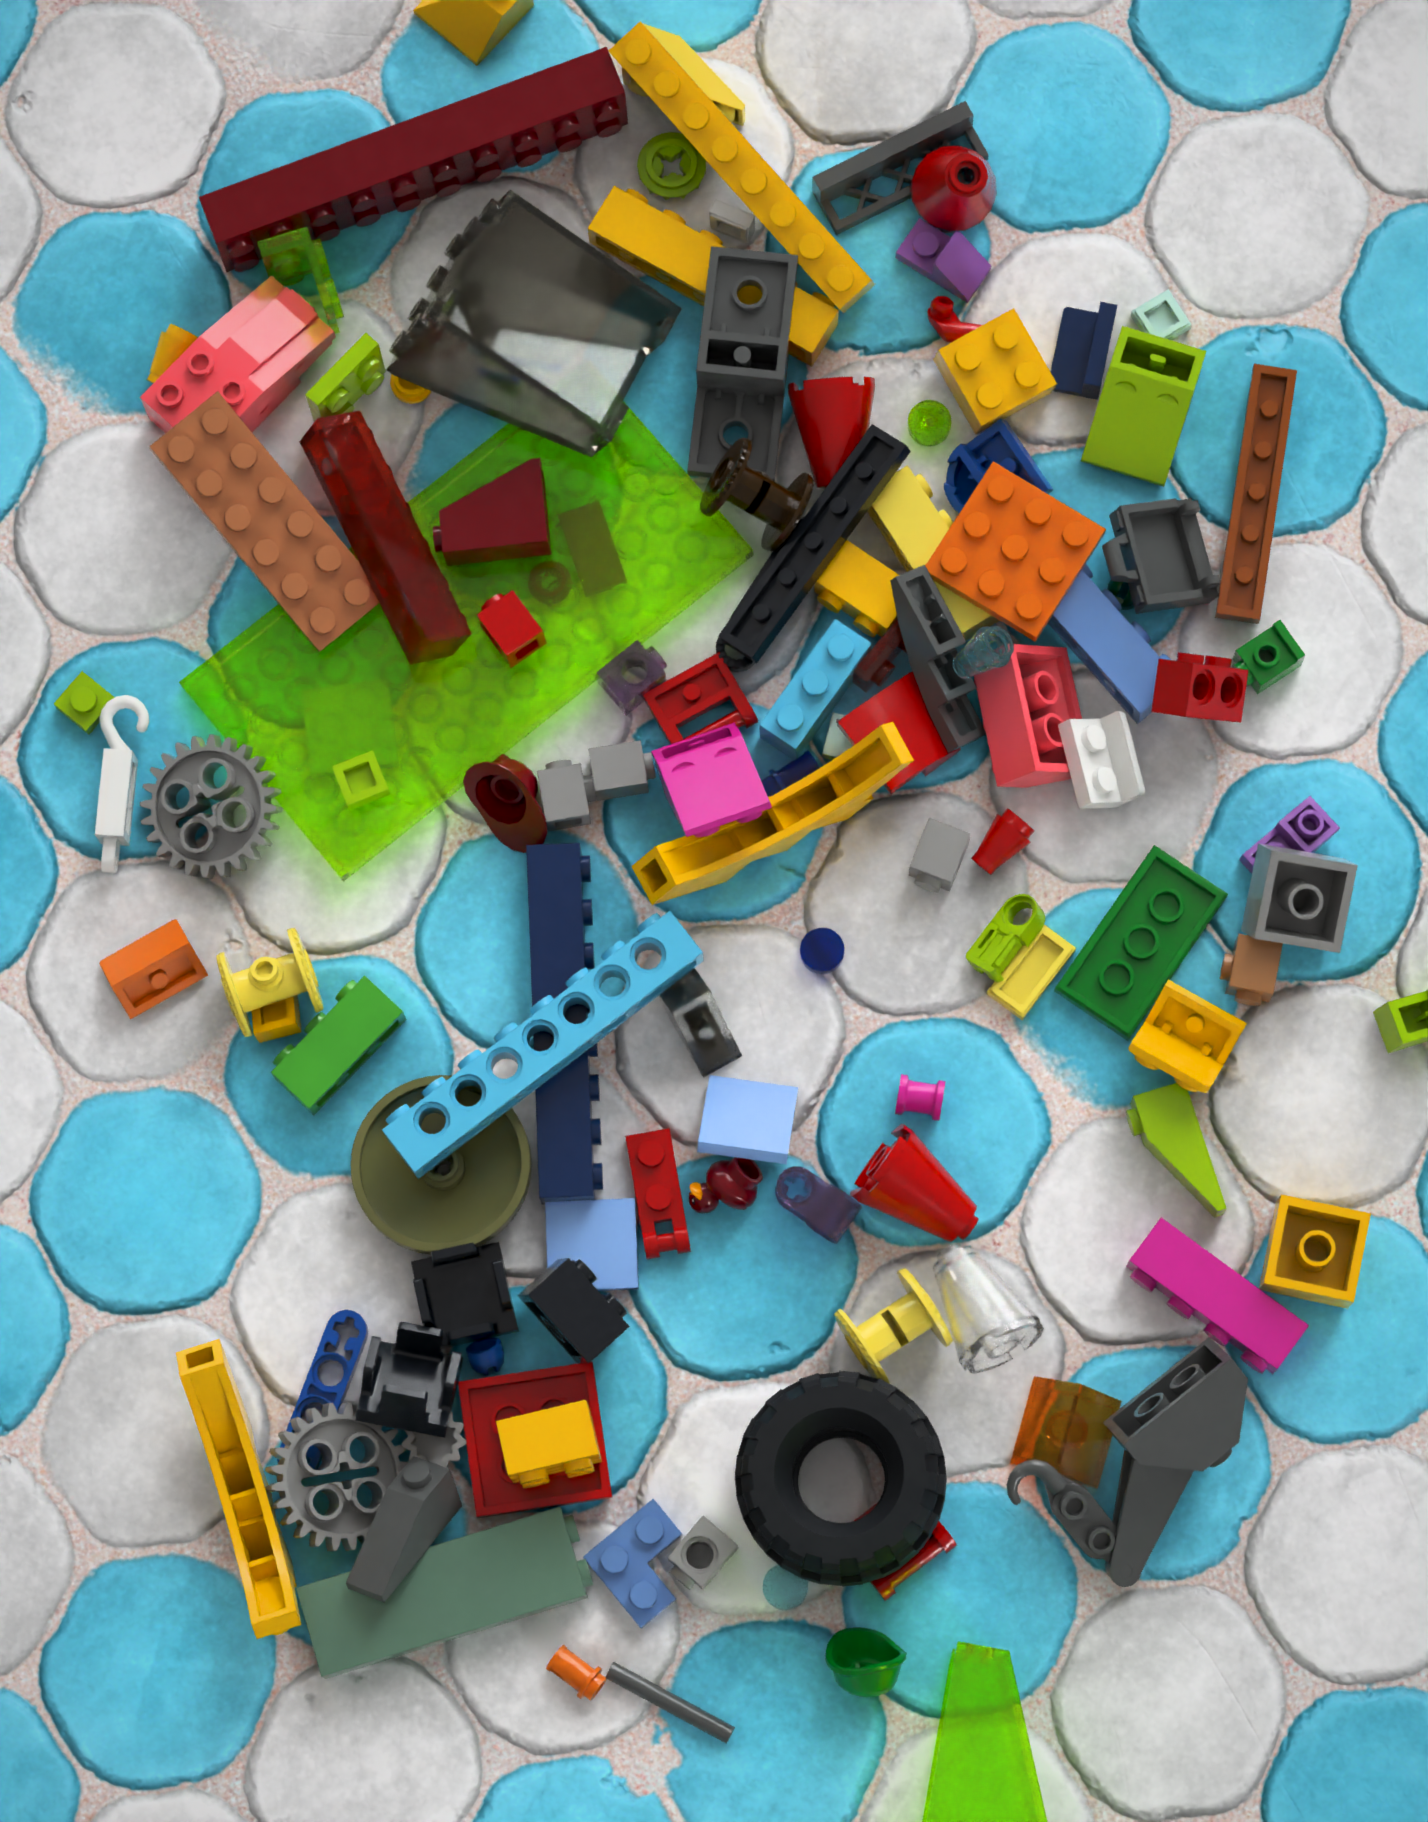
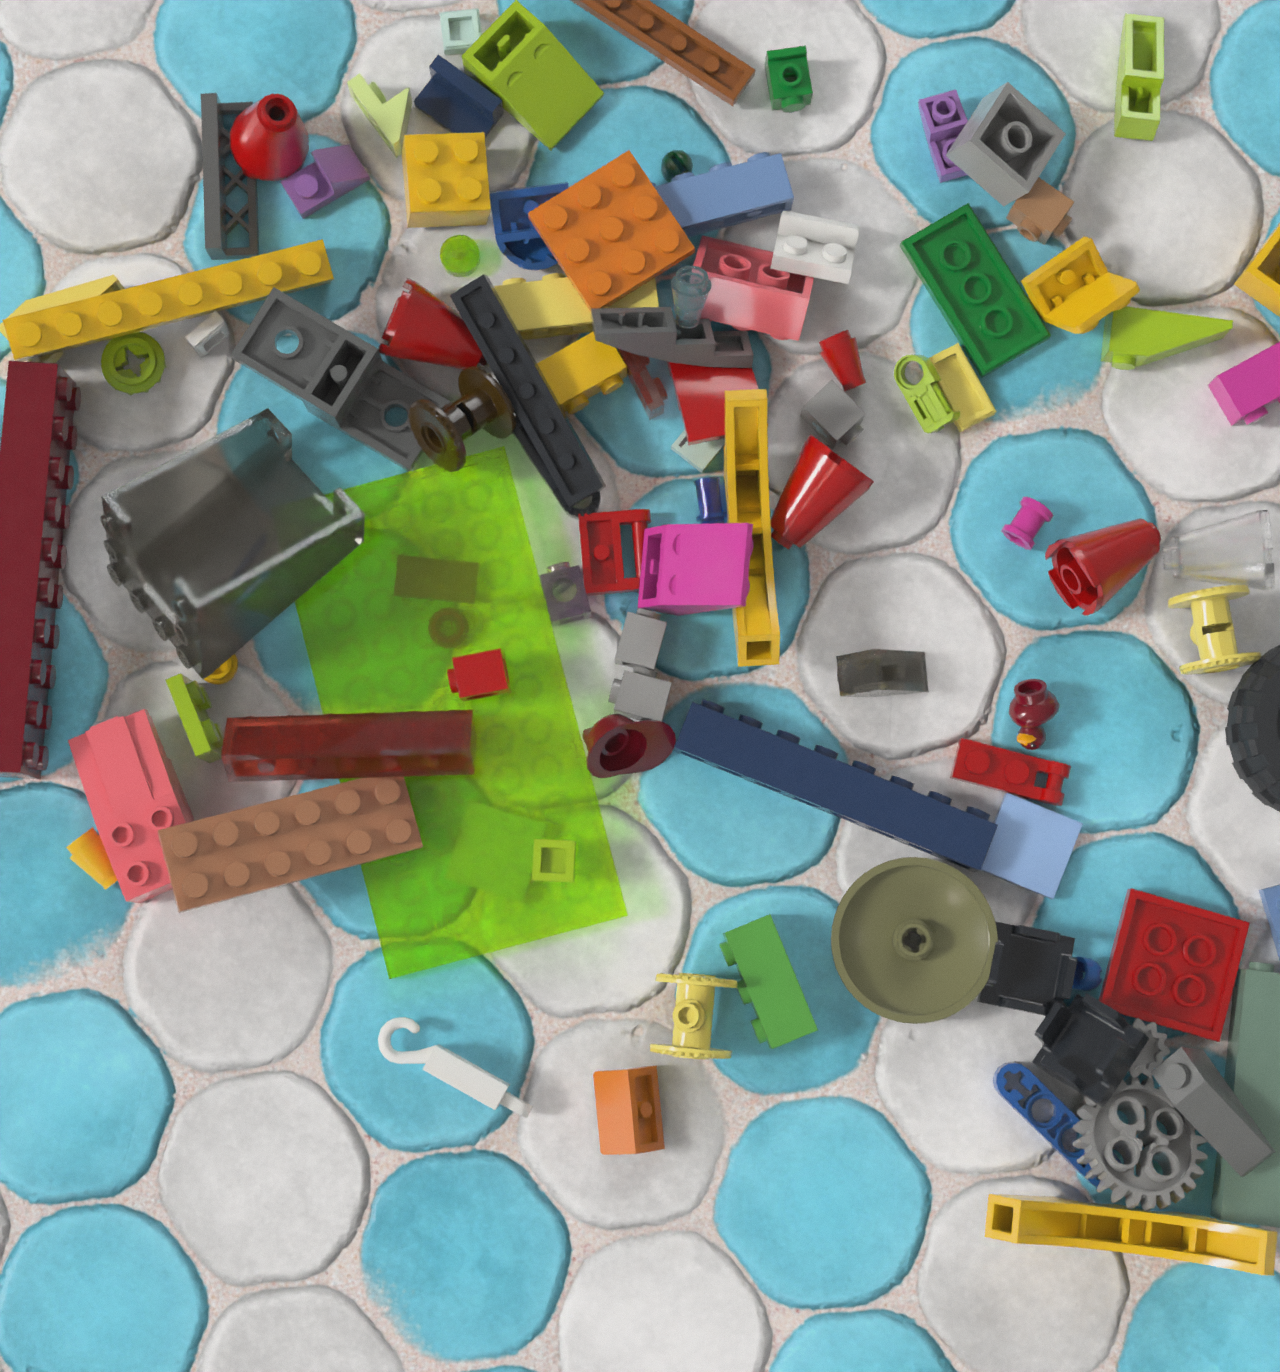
camera: 75 degrees left, 5 degrees up
lime plate [54,671,115,735] -> none
light grey gear [140,734,283,879] -> none
yellow plate [251,995,302,1043] -> none
clear neon green bracket [257,227,344,334] -> none
medium azure brick [382,911,704,1179] -> none
dark red slope [433,458,552,566] -> none
yellow brick [496,1400,602,1488] -> none
black brick [517,1258,630,1363] -> none
yellow brick [588,186,839,367] -> none
light blue tile [697,1075,798,1164] -> none
medium azure brick [759,619,871,762] -> none
clear purple piece [775,1166,862,1244] -> none
clear blue tile [800,928,845,974] -> none
red arm [927,296,982,342] -> none
dark grey piece [1102,498,1221,614] -> none
red brick [1151,652,1248,723] -> none
none -> yellowish green slope [347,73,412,158]
none -> red cone [770,434,874,550]

